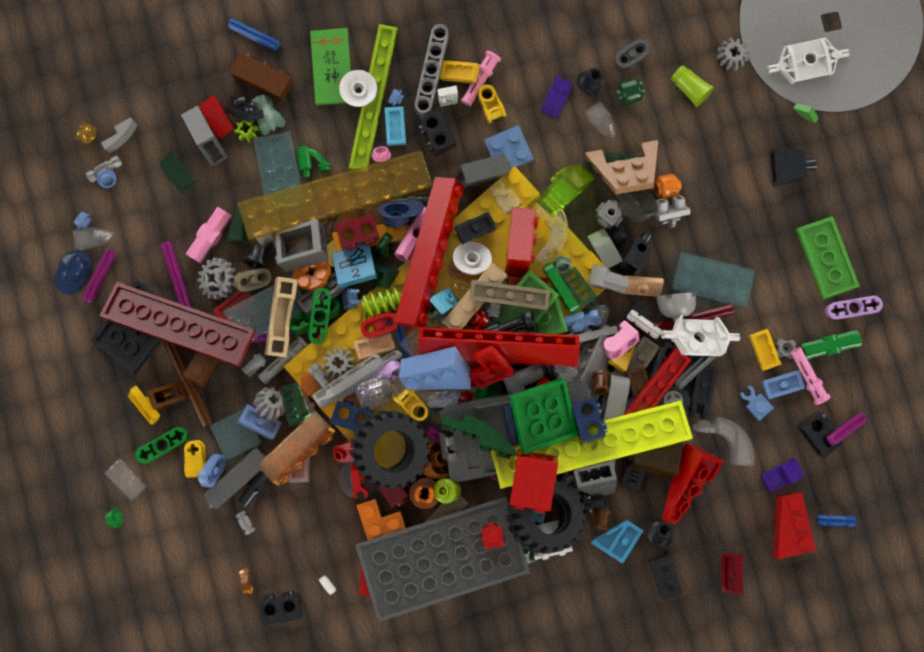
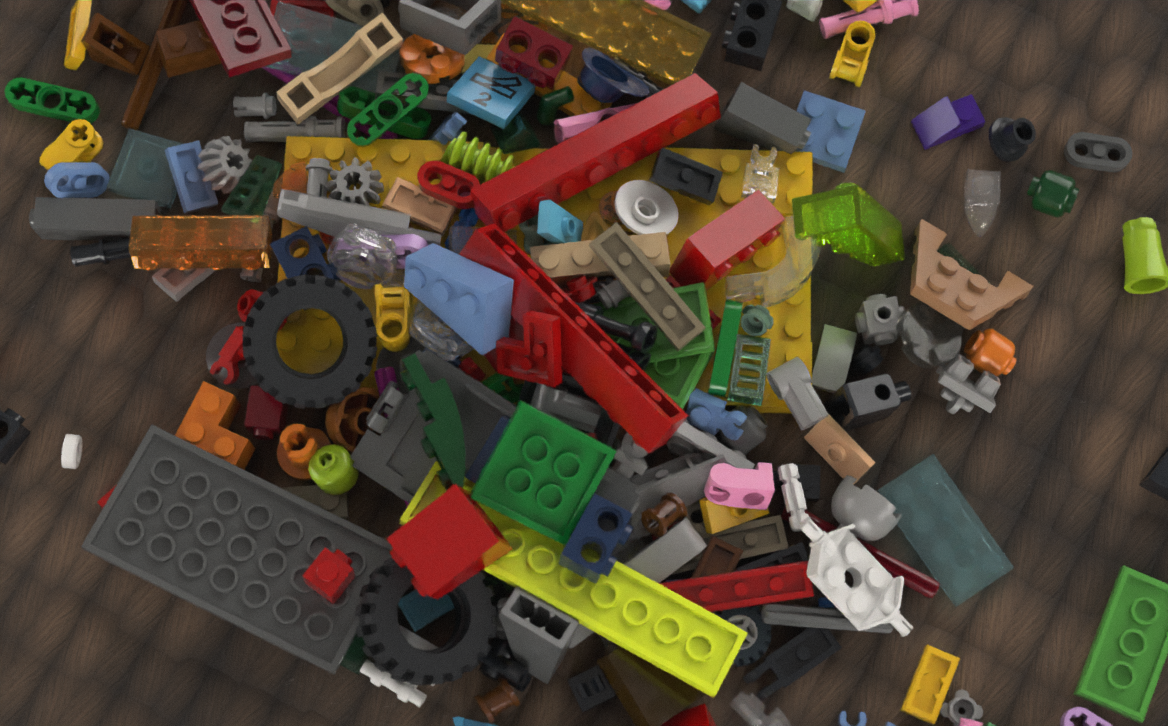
camera: 45 degrees right, 10 degrees down
light grey piece [236,511,255,535] -> none

